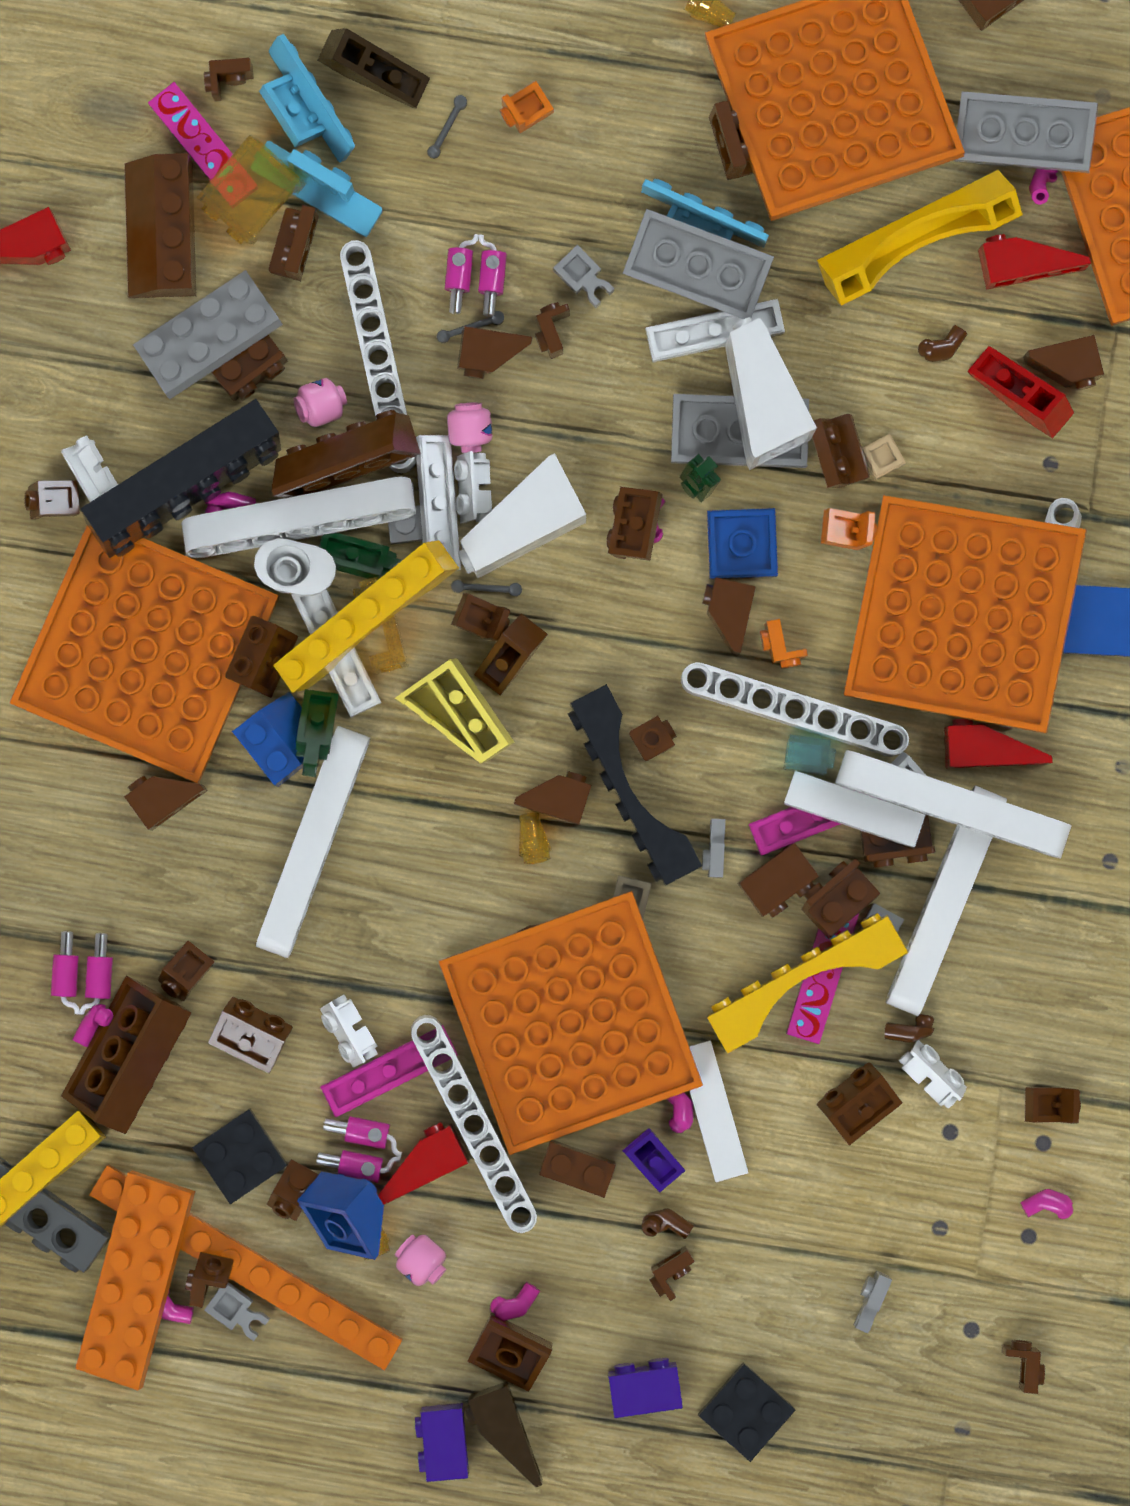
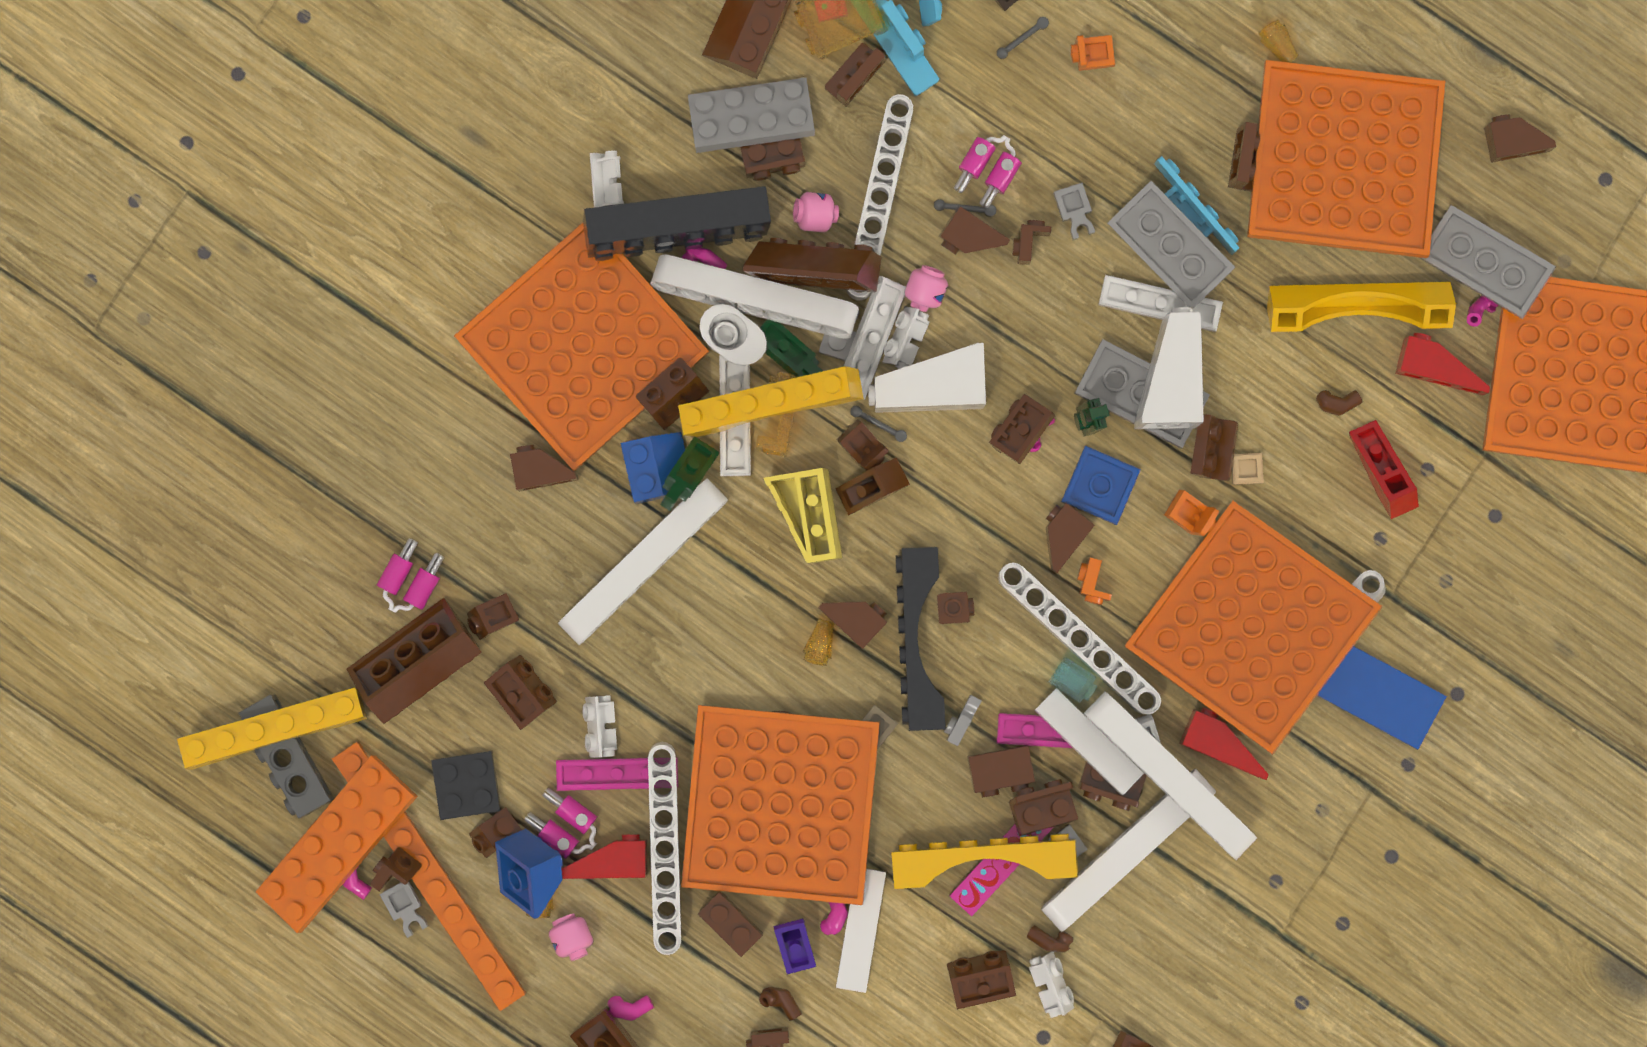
camera: 30 degrees right, 0 degrees up
bracket [24,480,80,520] -> none
dark pink arm [72,1004,113,1047] -> none
reddish brown slope [1023,335,1104,391] -> none

